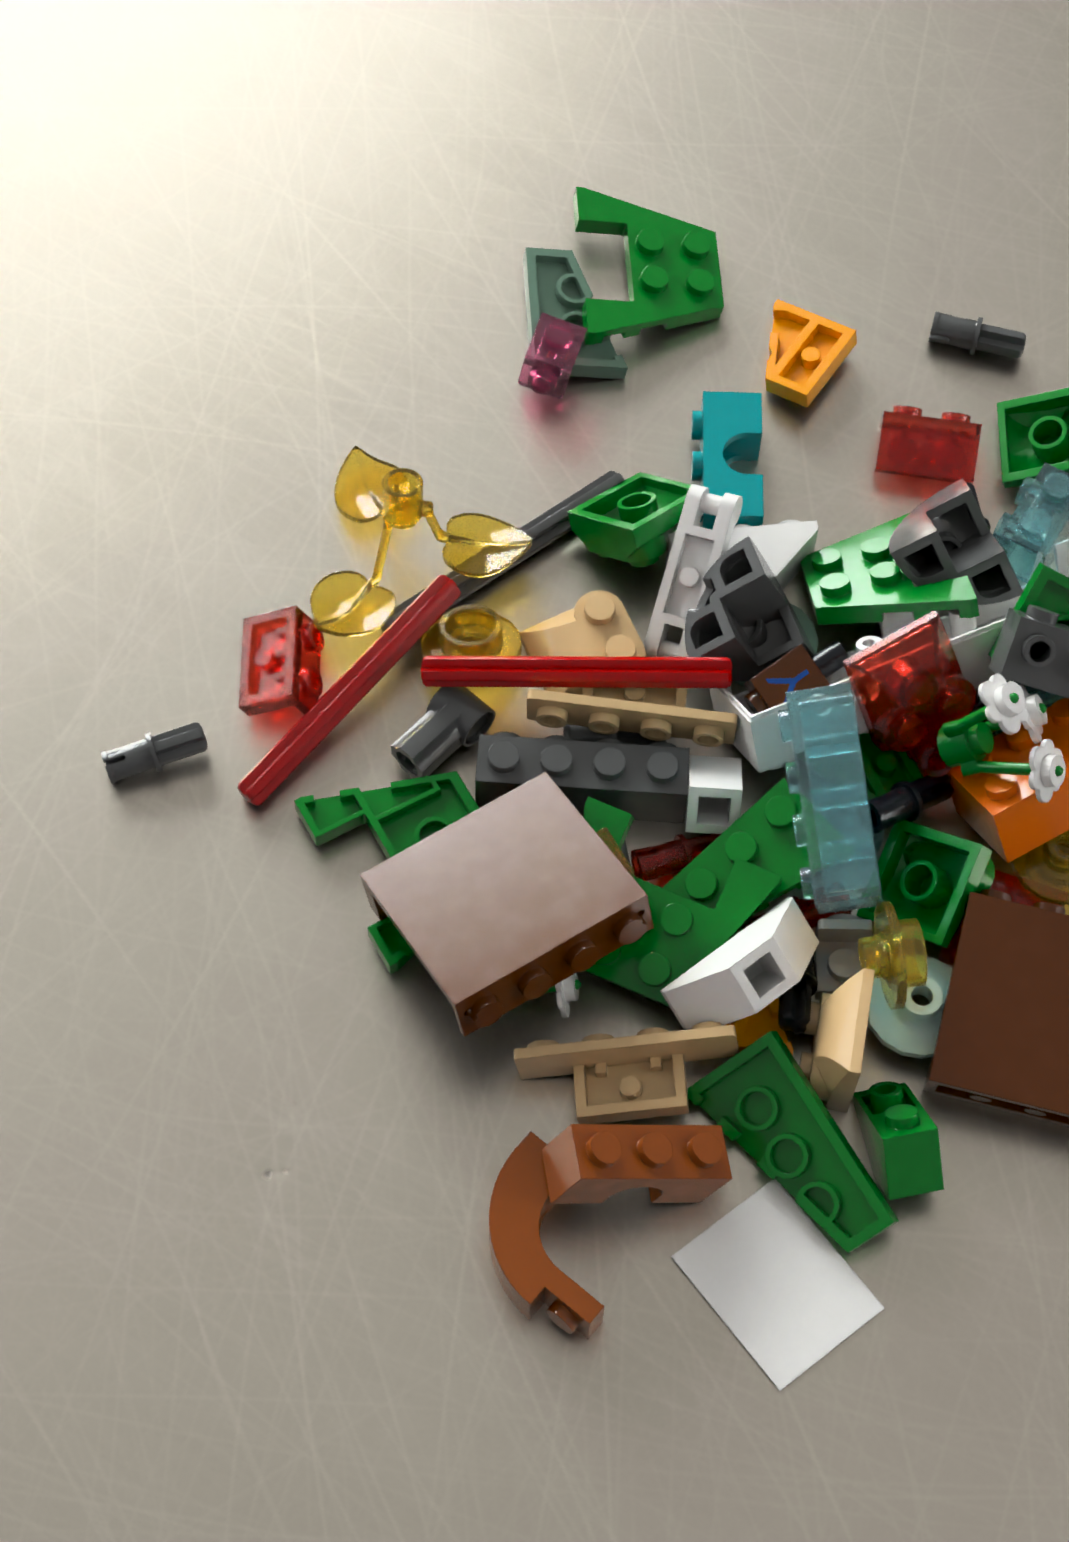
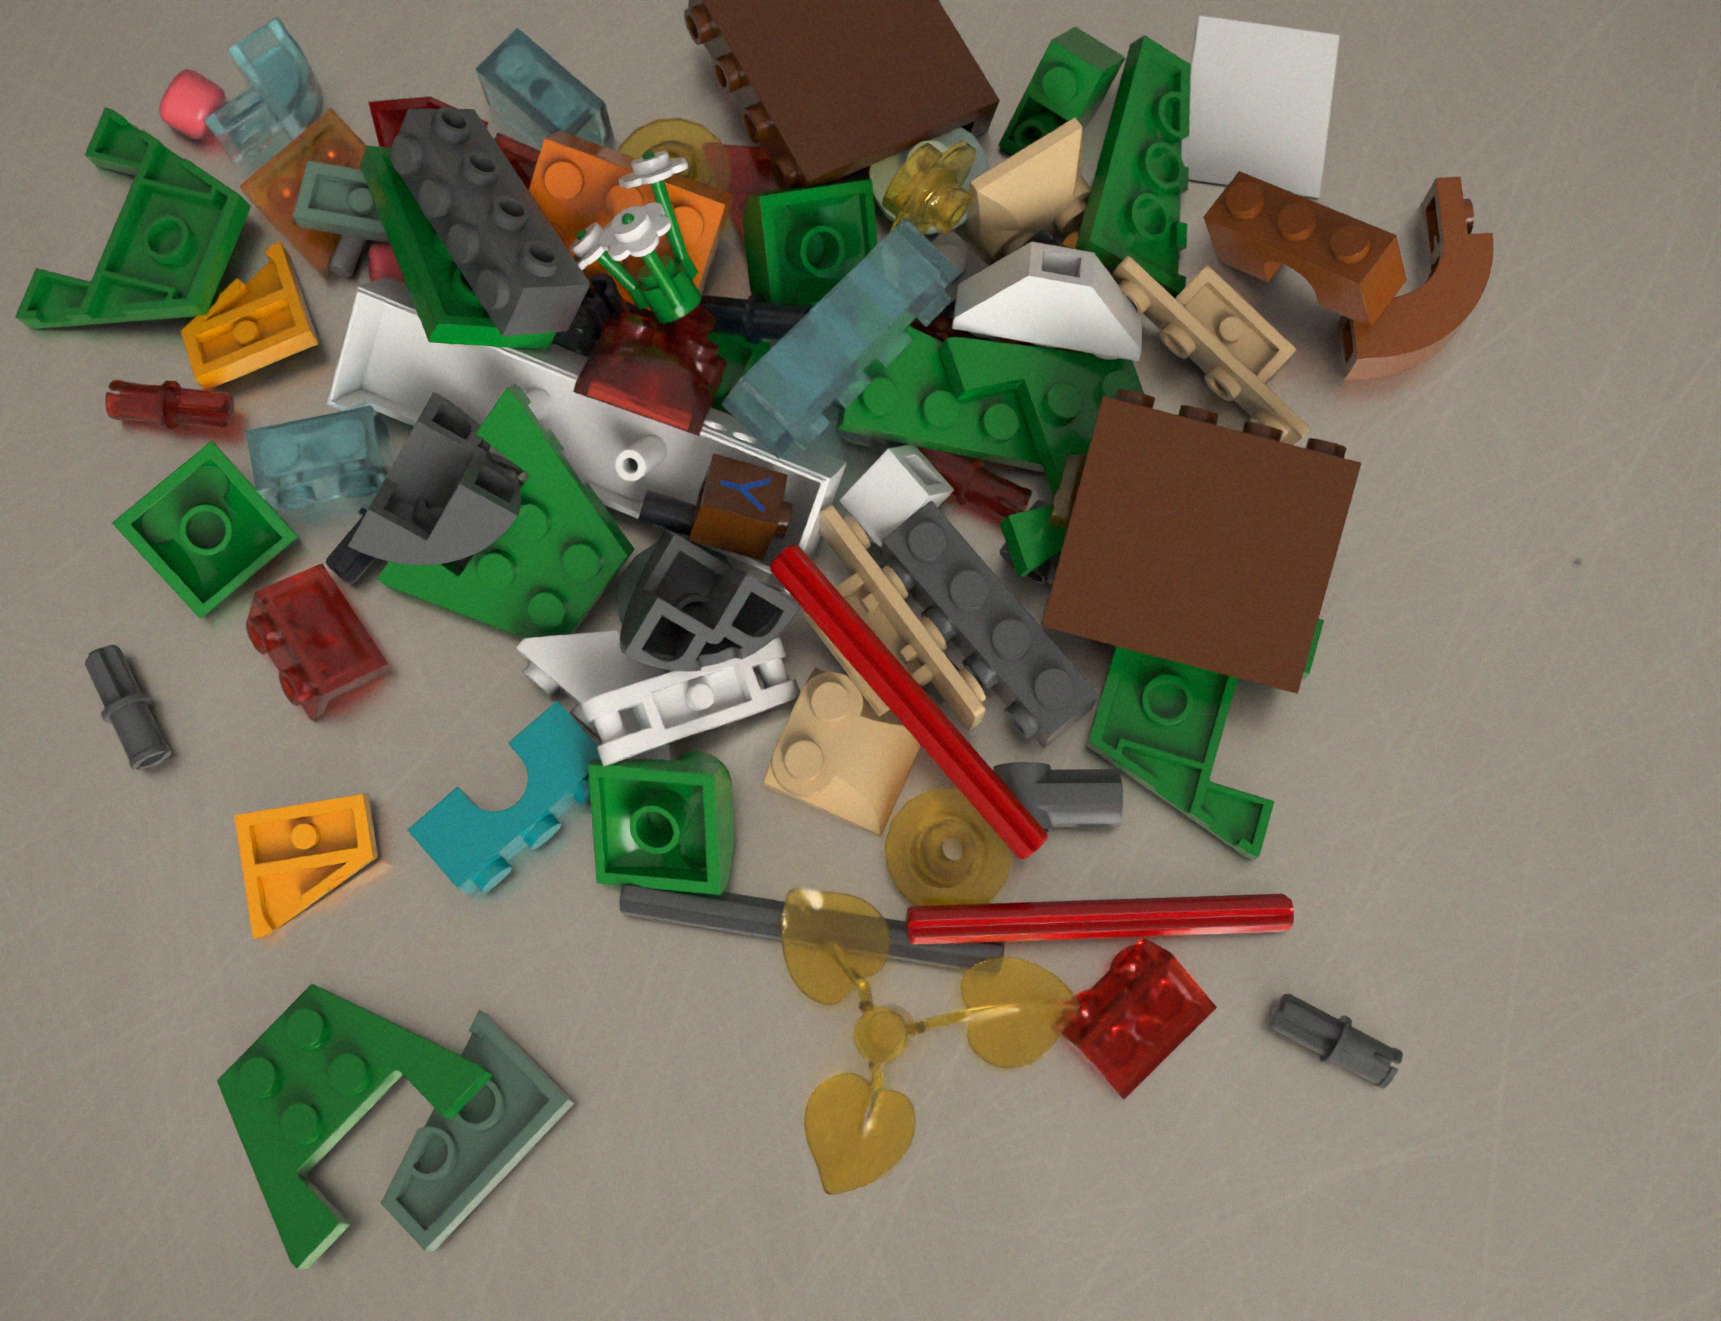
camera: 130 degrees left, 15 degrees up
clear pink bracket [518,312,587,399] -> none

